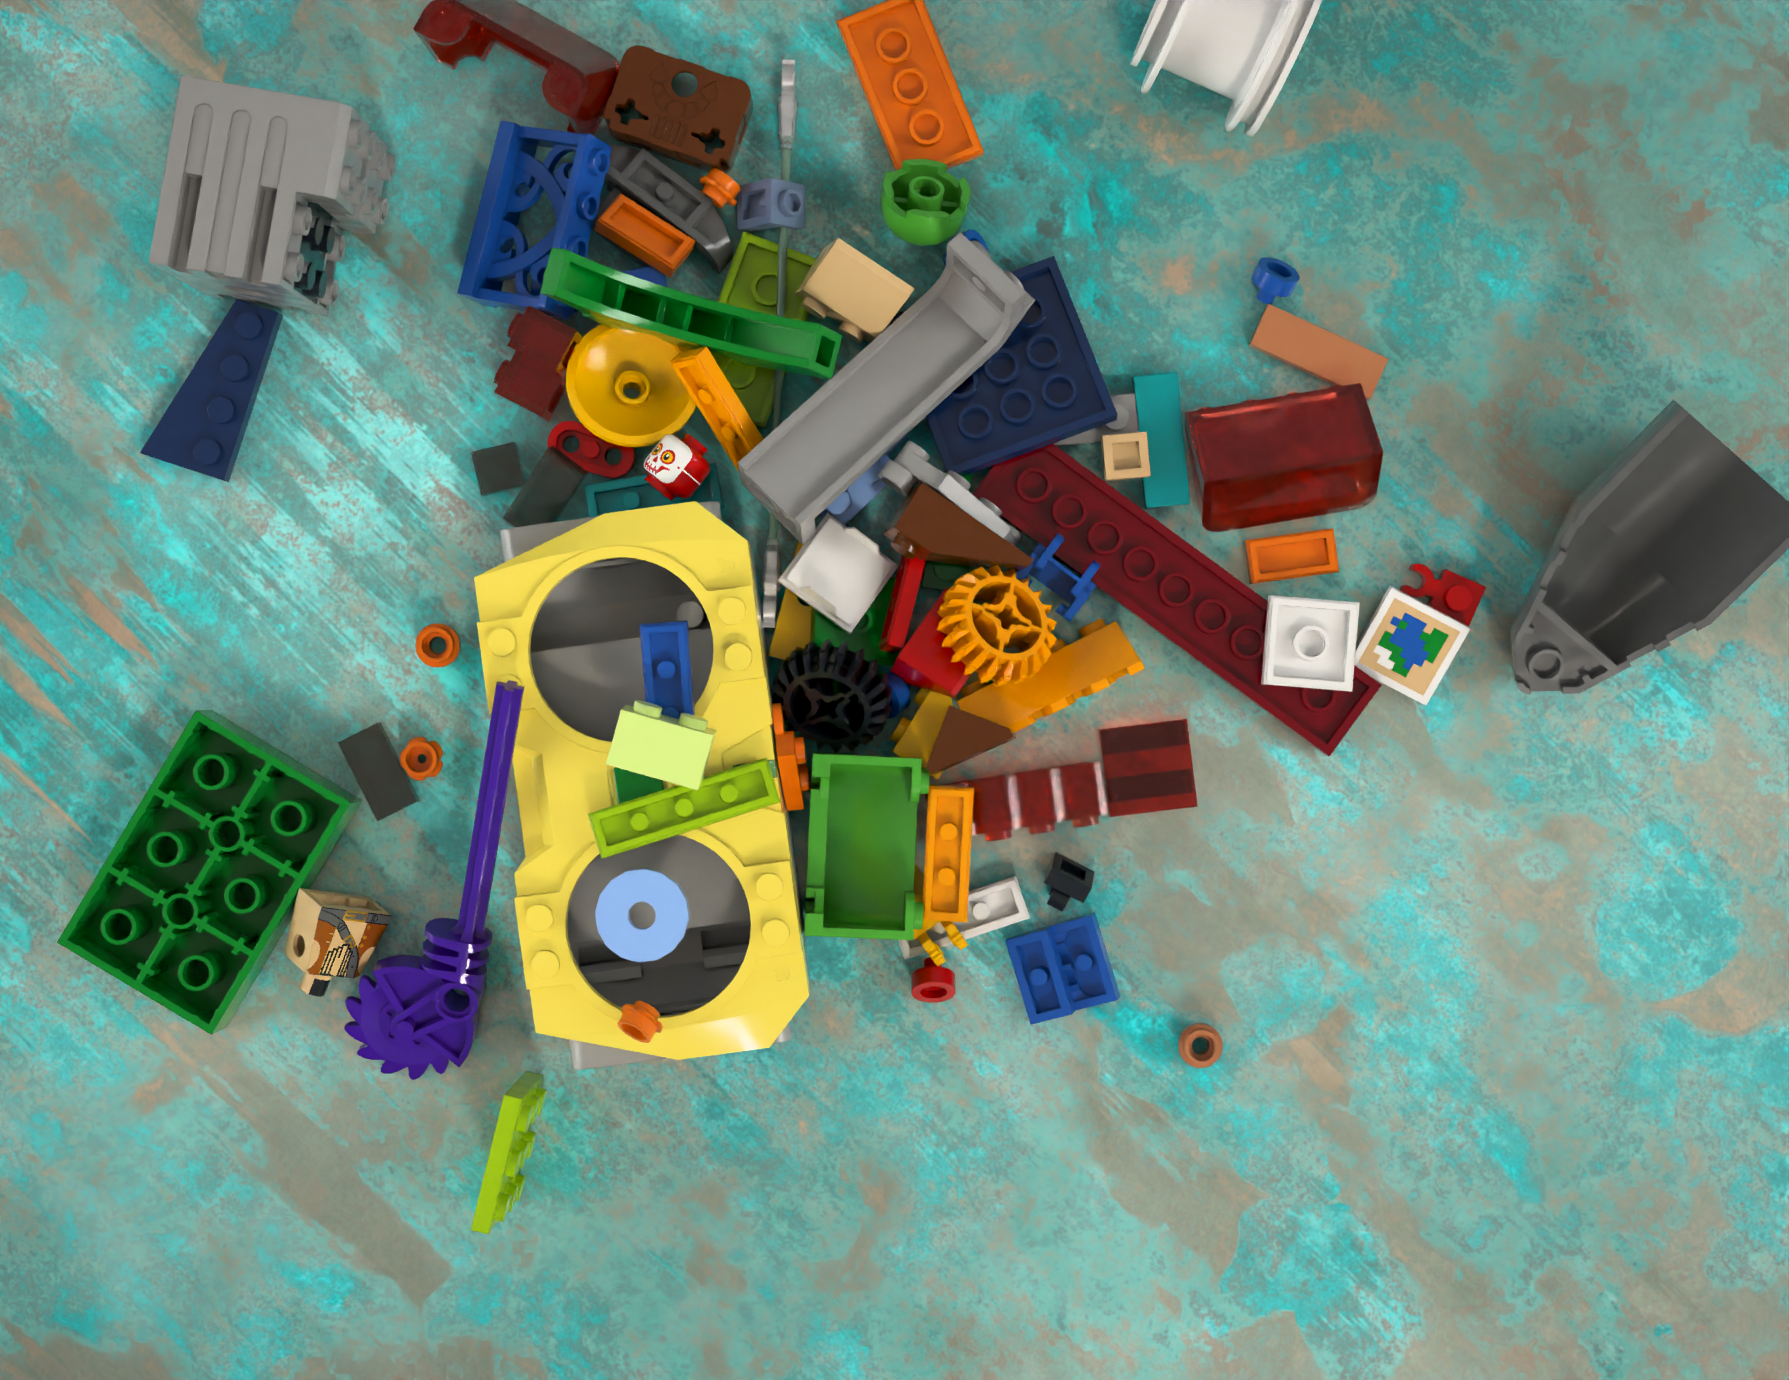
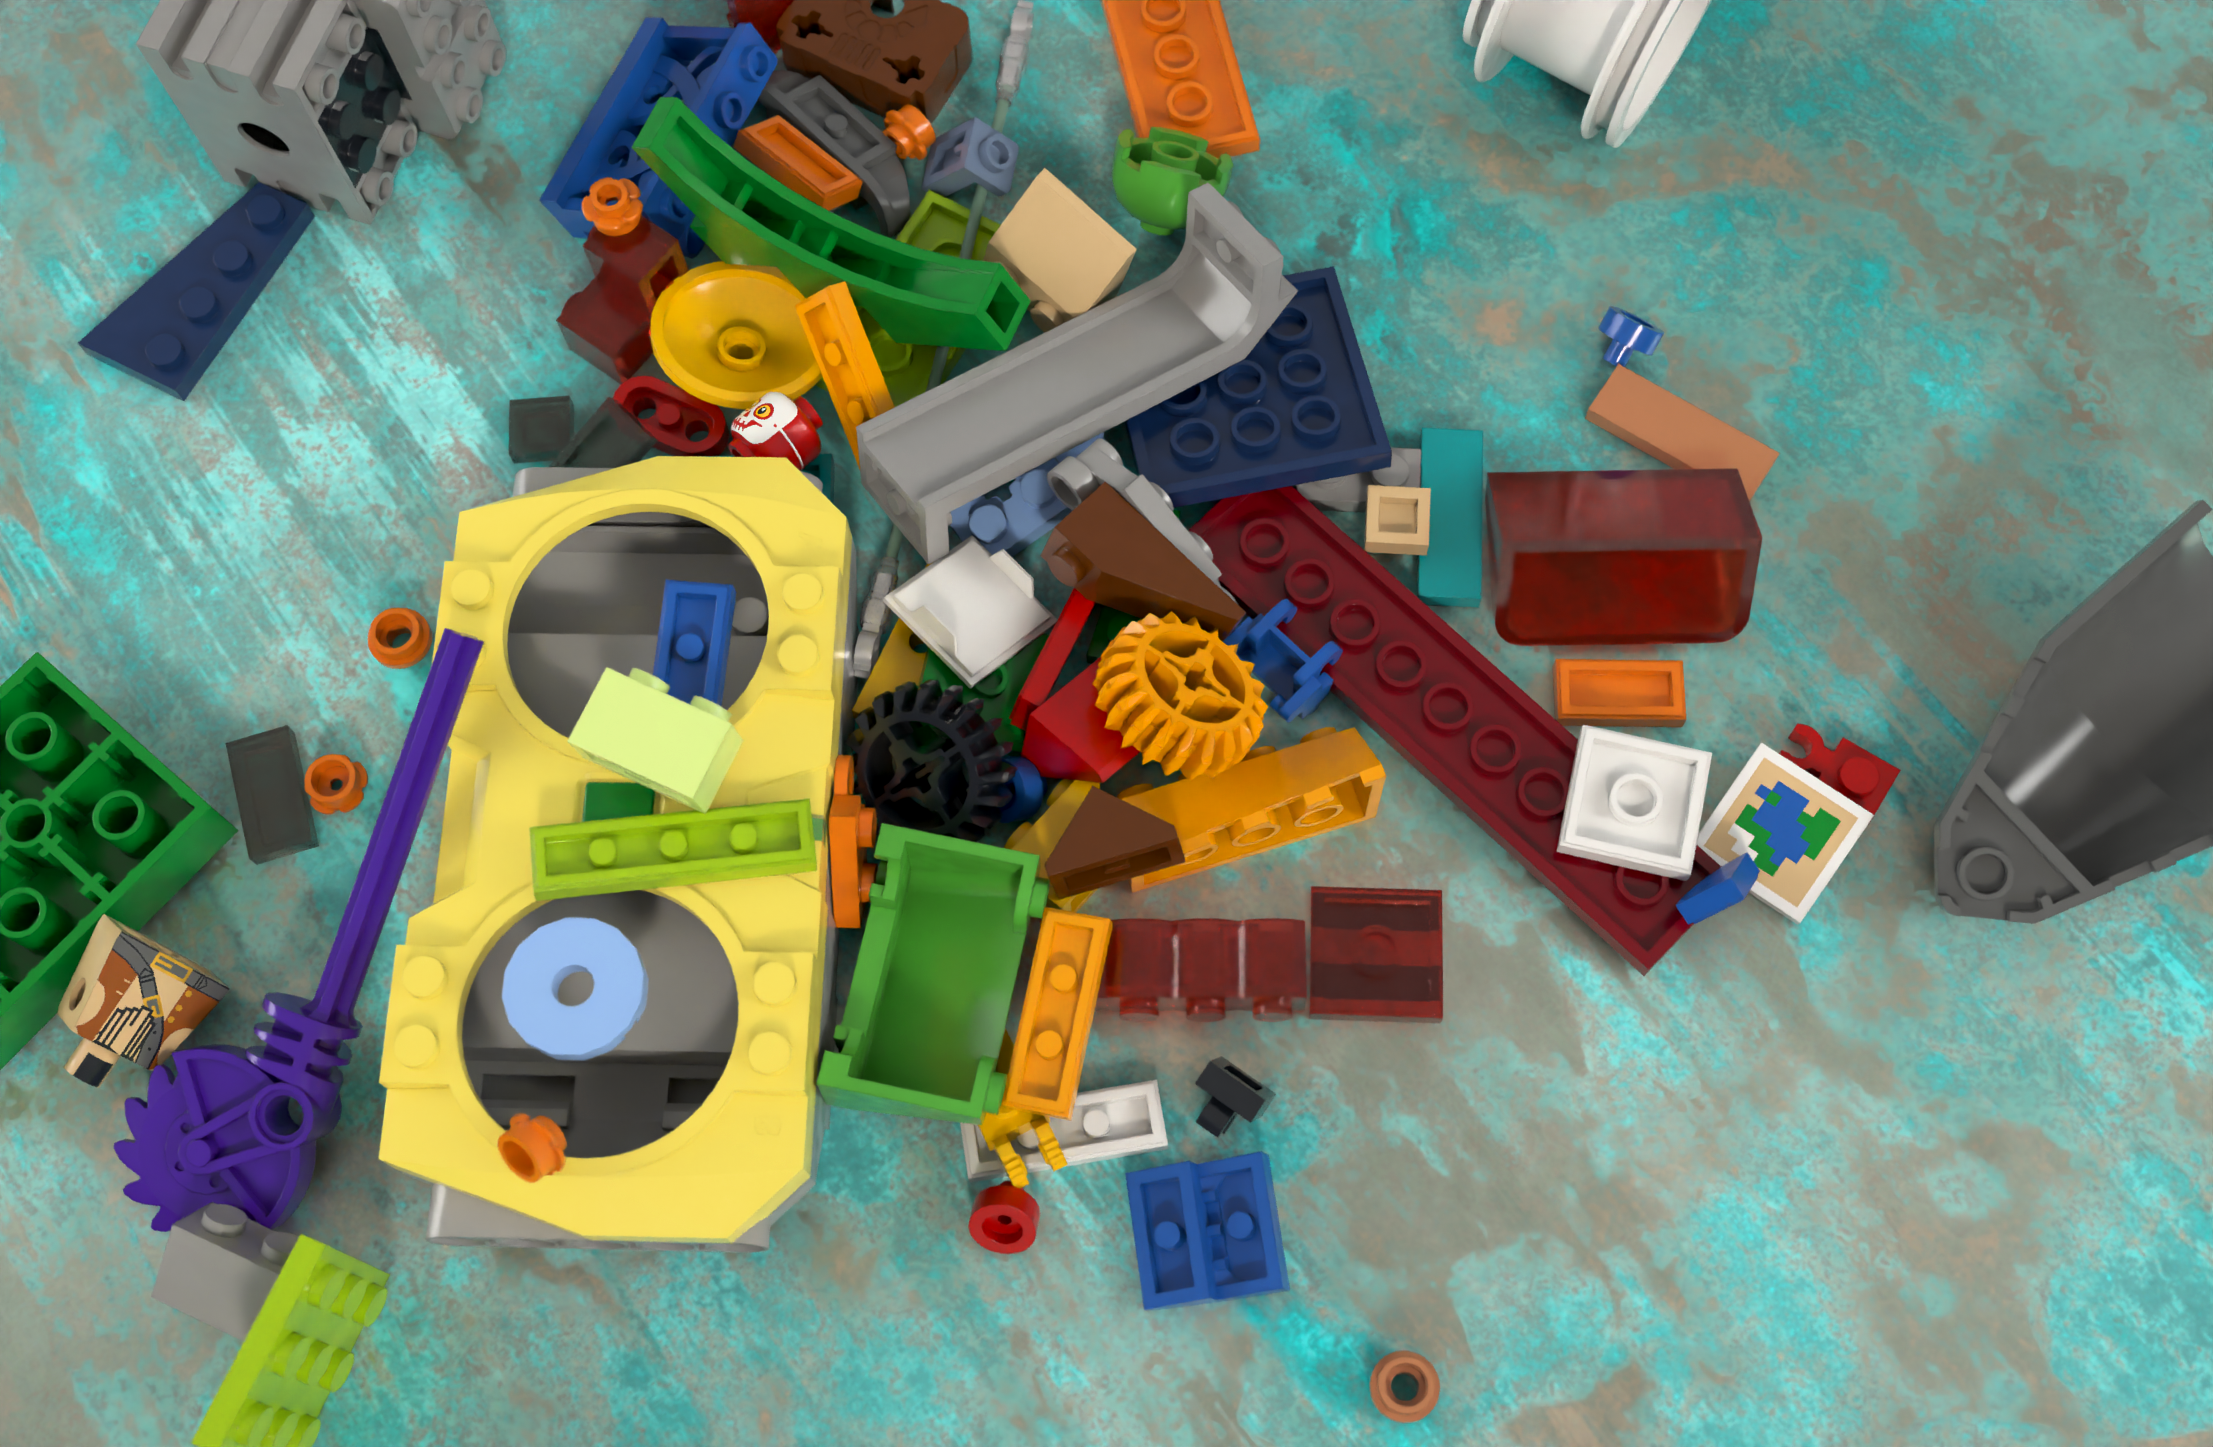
camera: 15 degrees right, 20 degrees down
none -> light grey brick [151,1202,299,1341]
none -> orange plate [582,177,643,236]
none -> blue tile [1675,852,1760,925]

